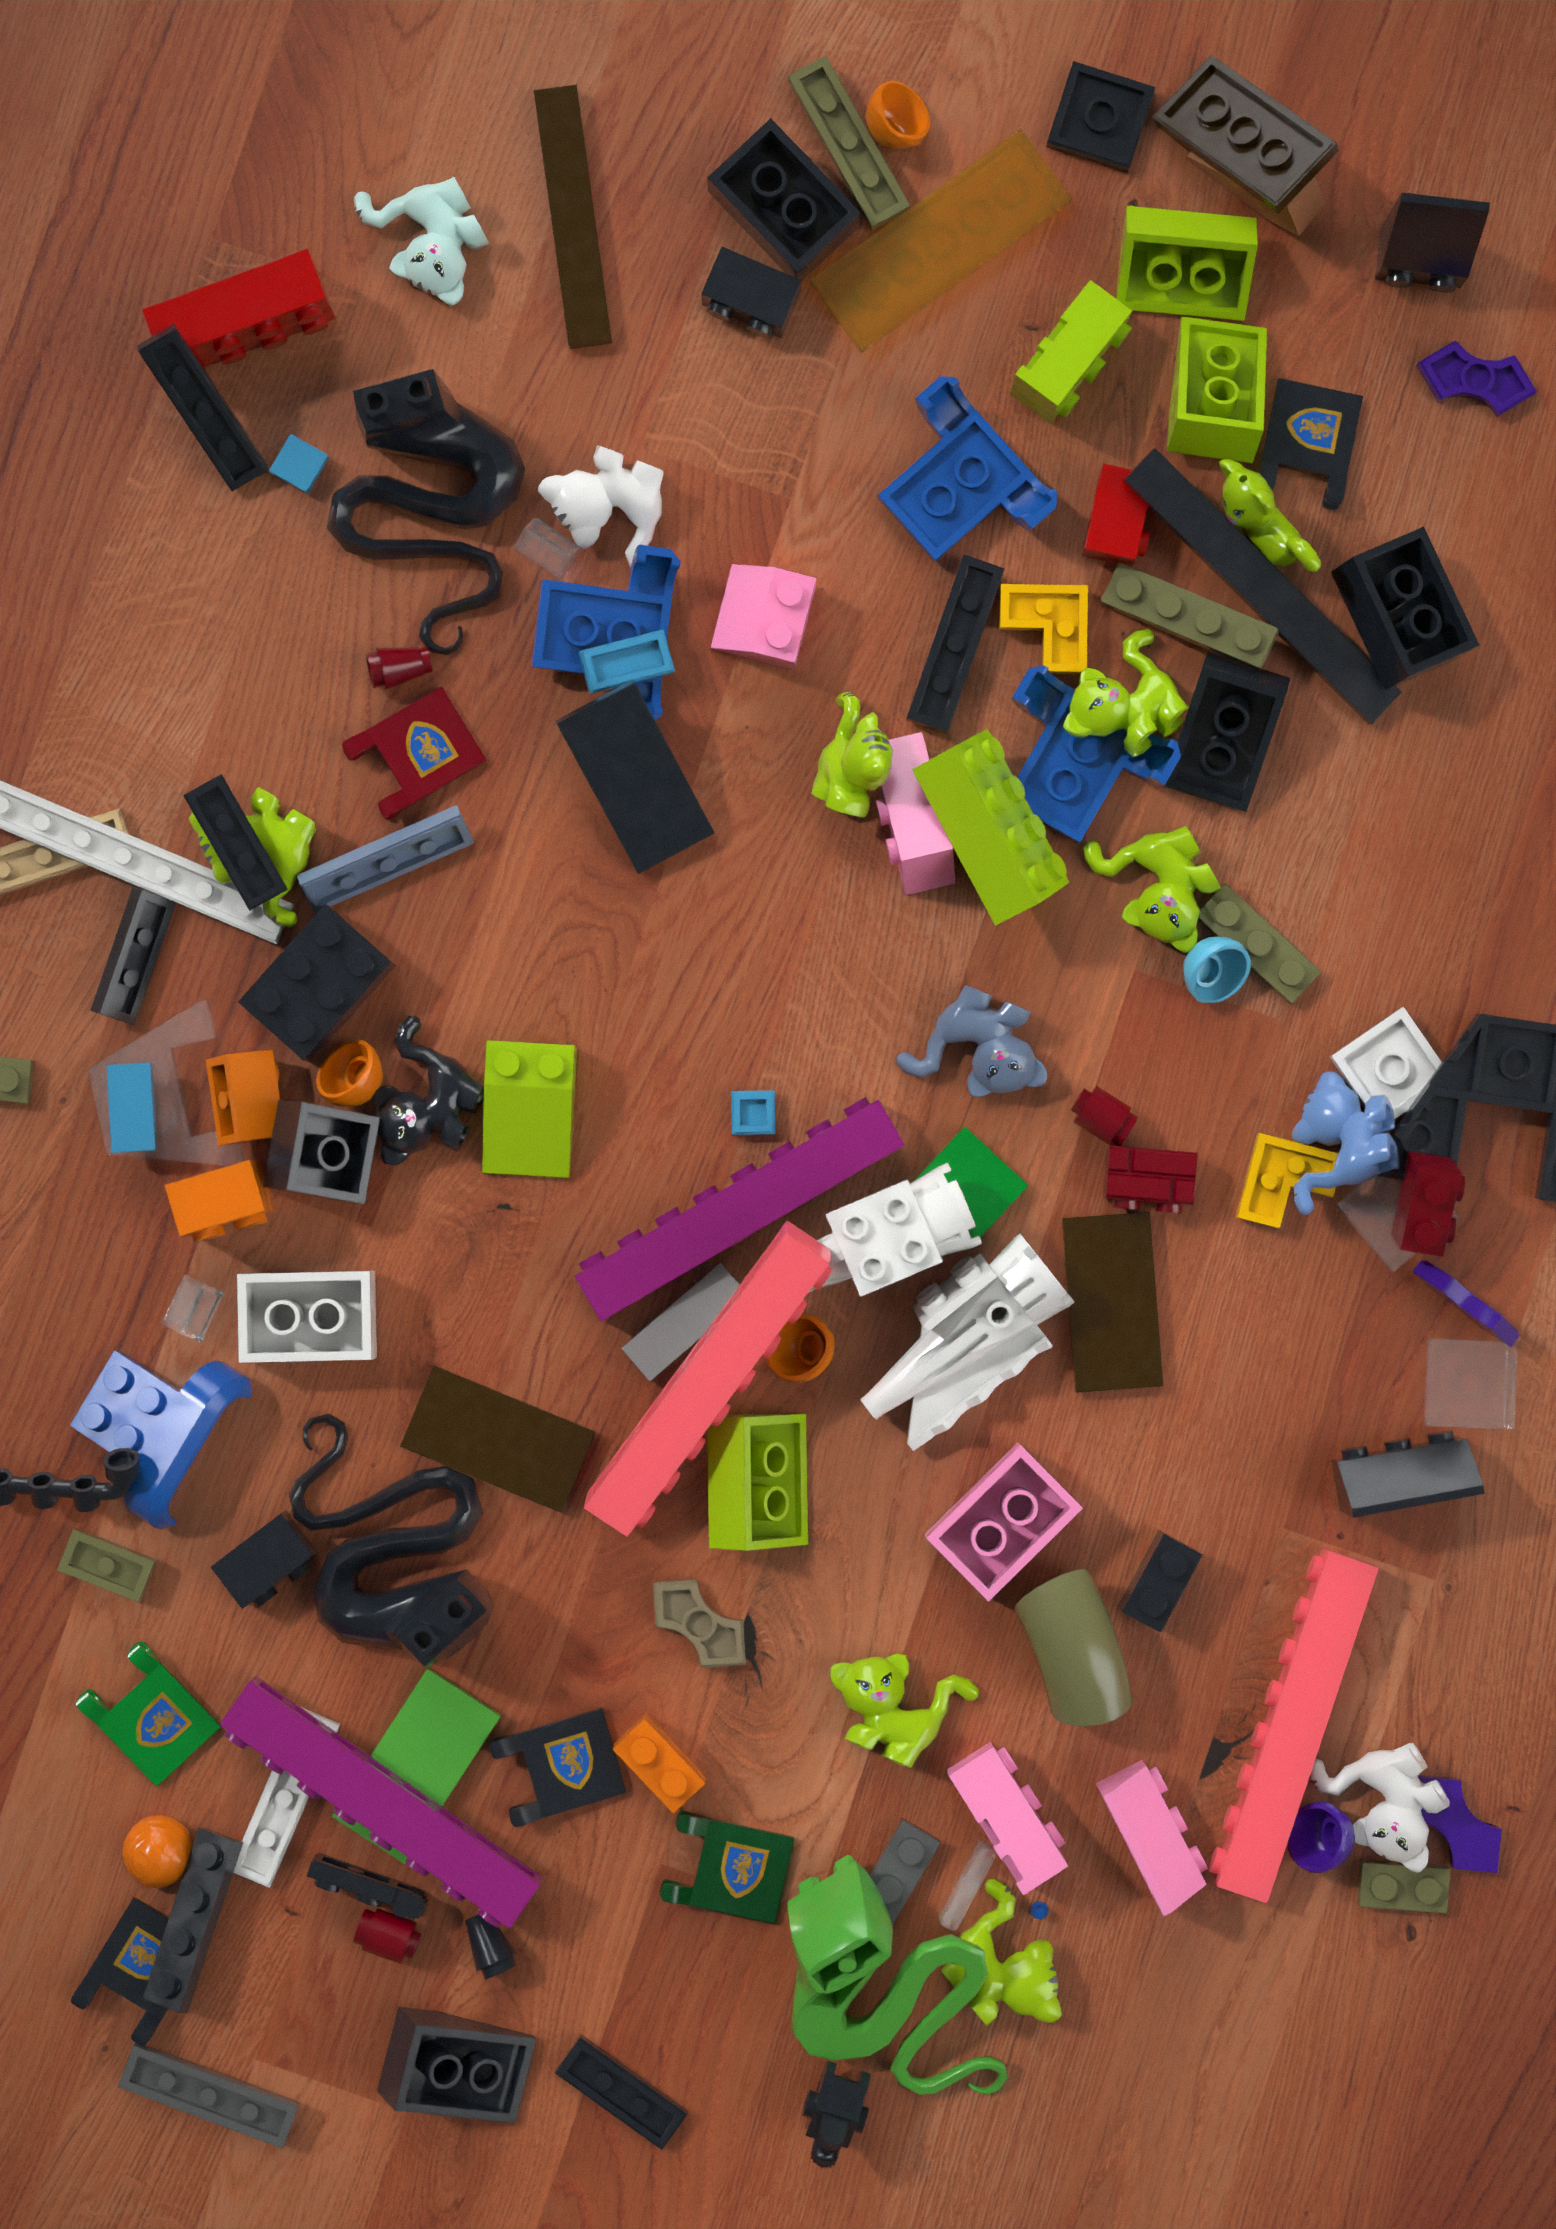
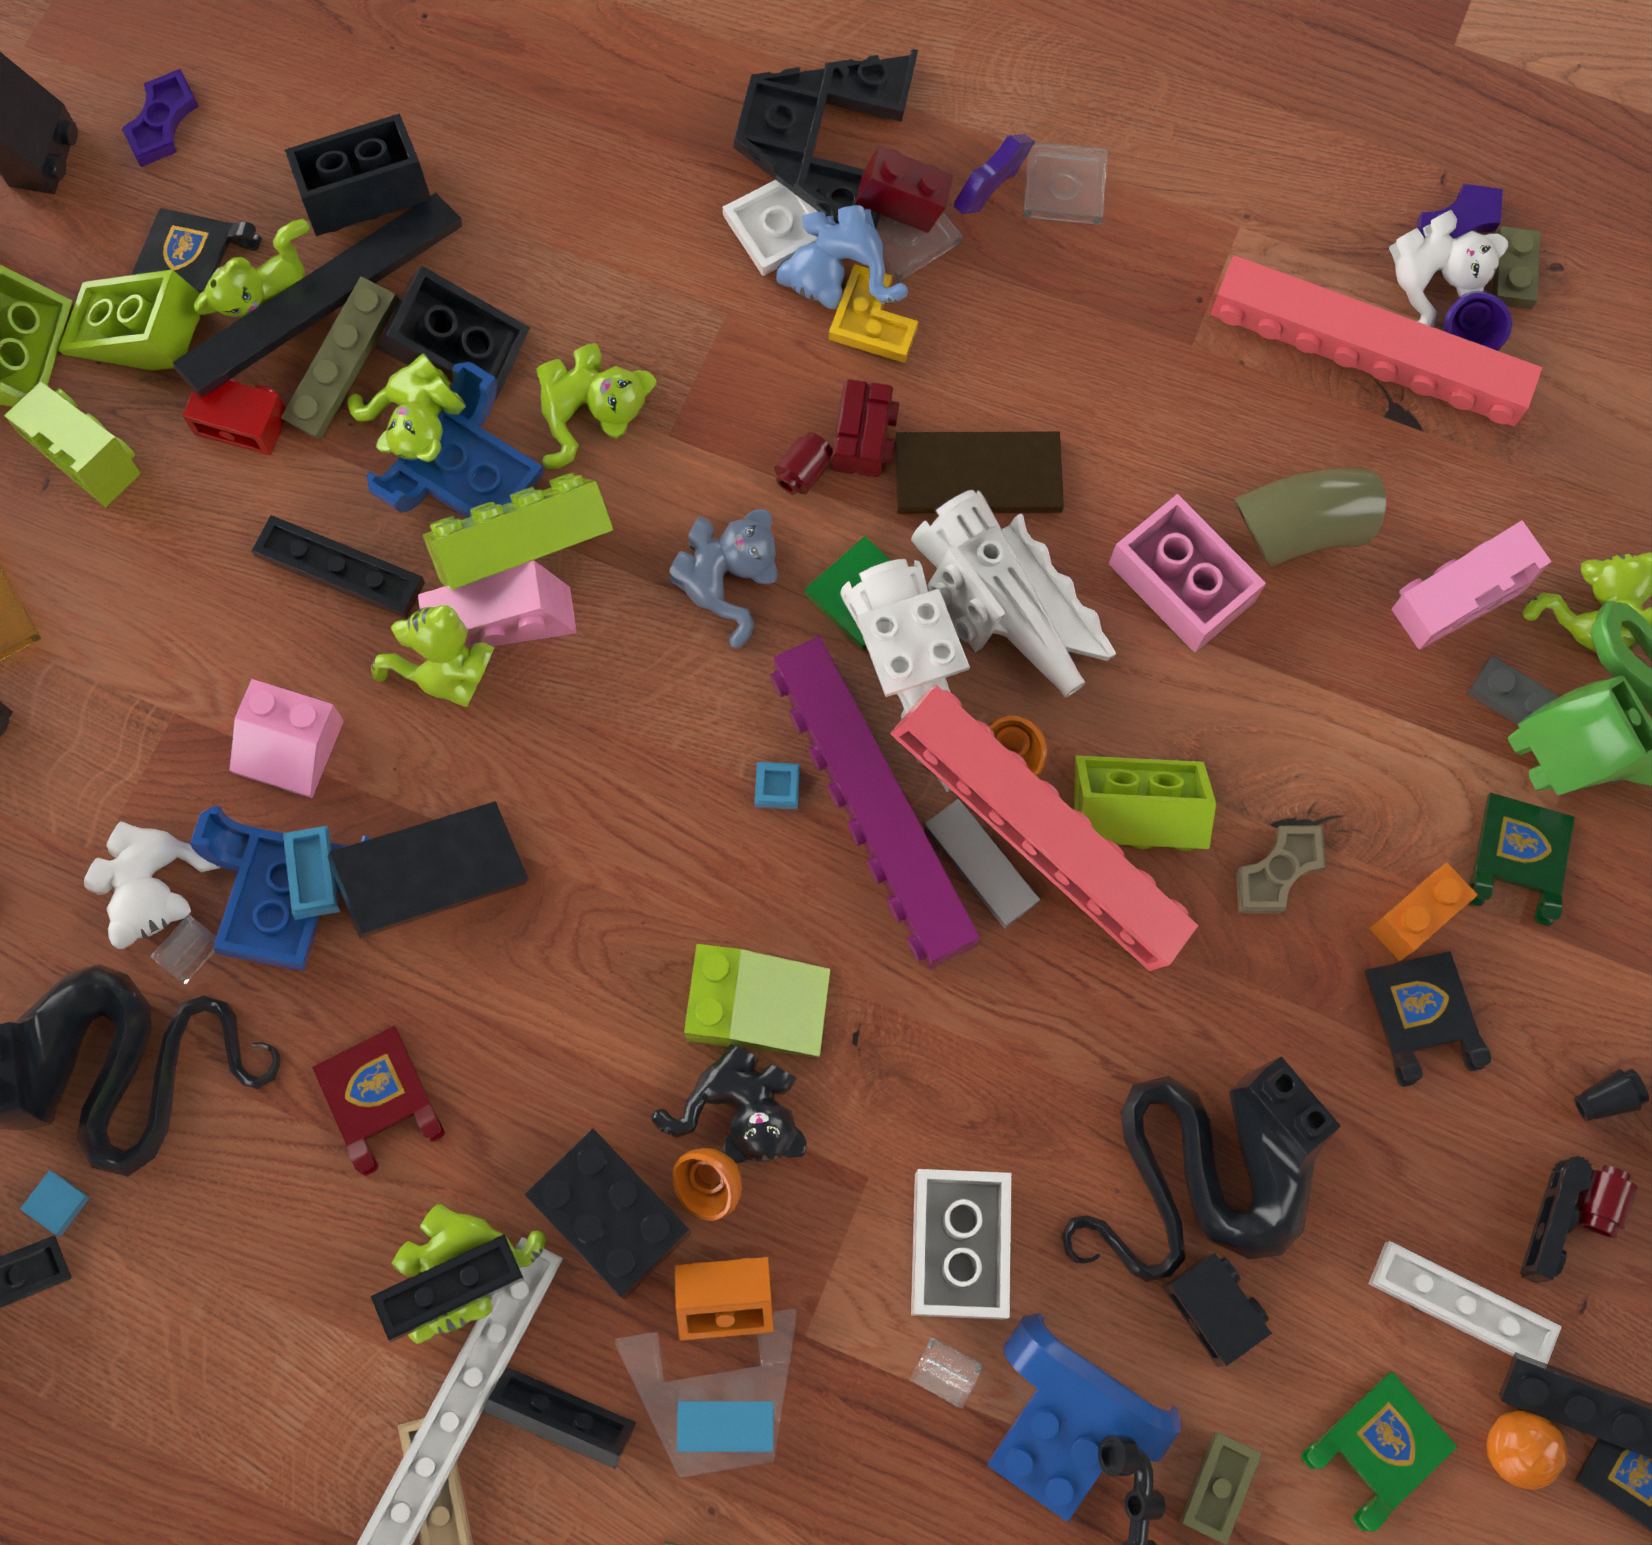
camera: 90 degrees left, 15 degrees down
orange brick [165,1160,276,1242] -> none
magenta brick [219,1676,543,1929] -> none
black brick [263,1100,380,1204] -> none
sand blue tile [297,805,474,913] -> none
bright green tile [331,1667,502,1864] -> none
dark red cone [366,647,432,690] -> none
dark brown tile [400,1365,596,1513] -> none
lime animal [830,1653,979,1768] -> none
blue piece [877,376,1057,563] -> none
clear tile [938,1839,996,1931] -> none
yellow plate [999,584,1088,674] -> none
blue piece [1031,1901,1048,1919] -> none
bright pink slope [1096,1760,1208,1916] -> none
black brick [1117,1530,1203,1633] -> none
medium azure piece [1183,937,1251,1003] -> none
olive plate [1198,883,1321,1005] -> none
black slope [1331,1430,1485,1518] -> none

